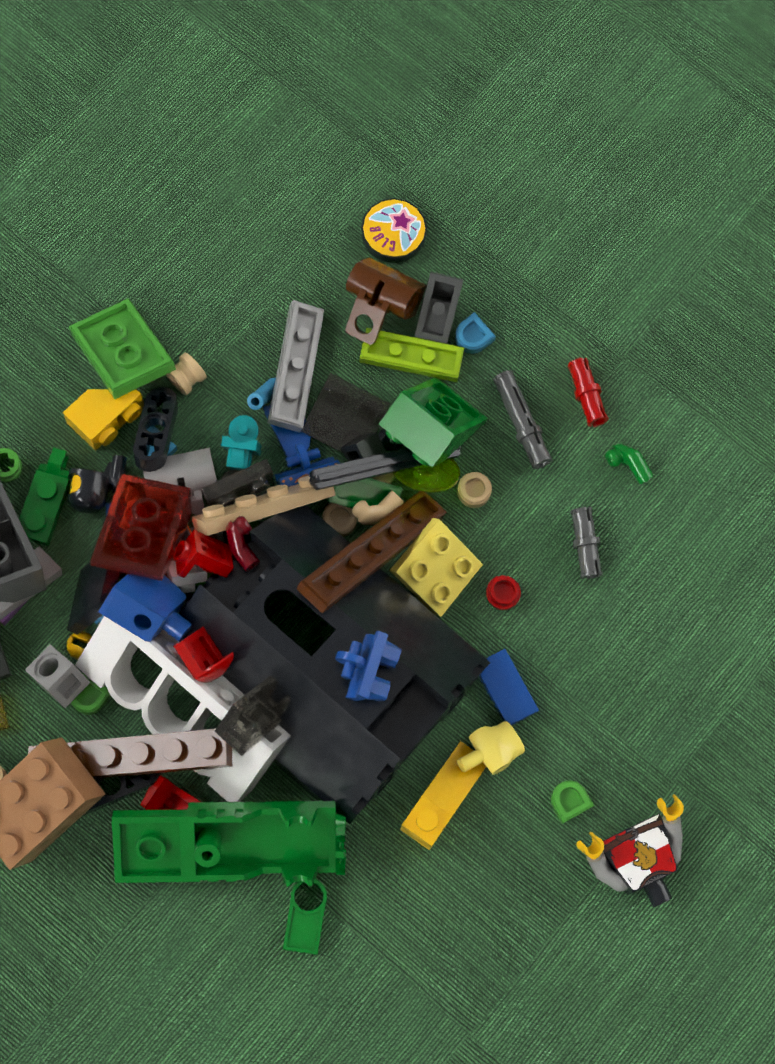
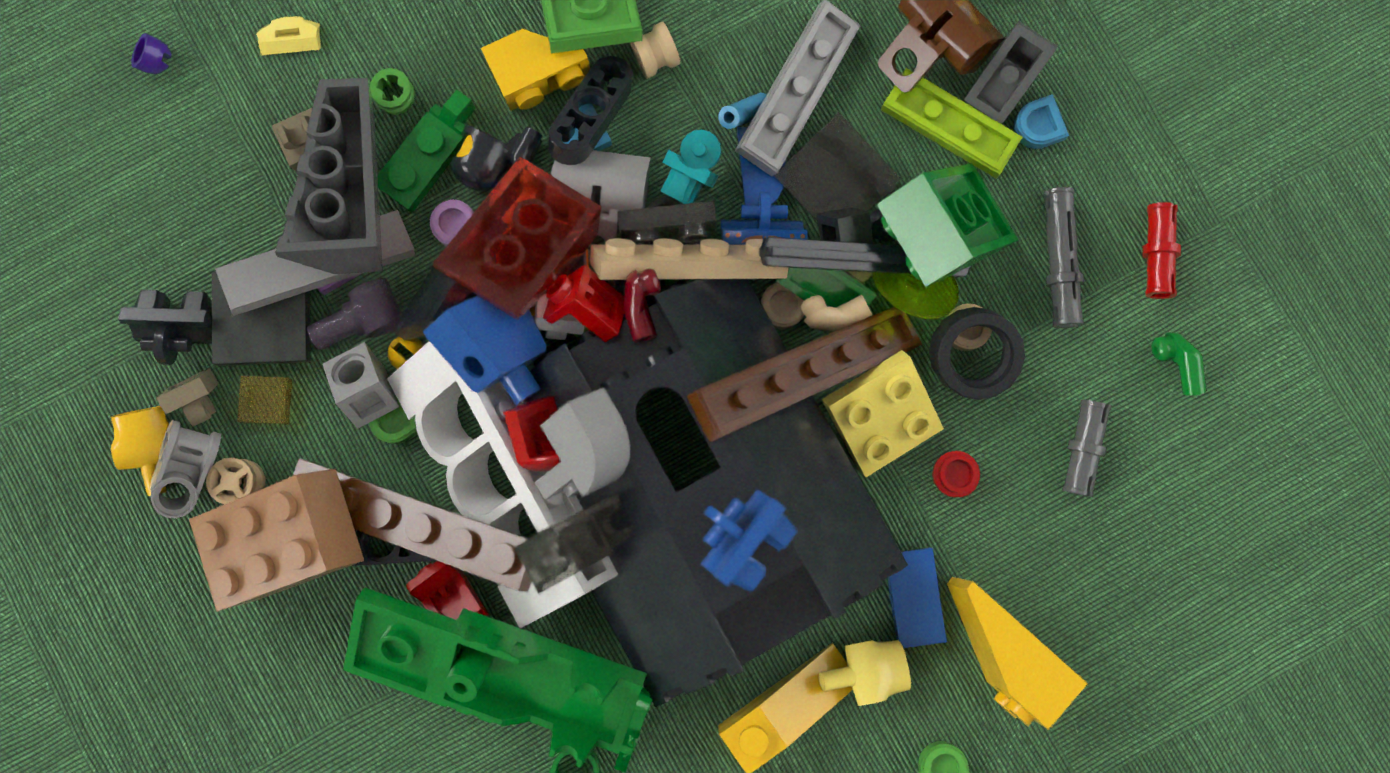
camera: 25 degrees right, 10 degrees up
none -> clear purple pin [307,278,402,350]
none -> lavender tile [430,200,478,248]
none -> light grey brick [535,388,630,500]
none -> black tyre [929,307,1025,400]
none -> yellow slope [947,577,1088,729]

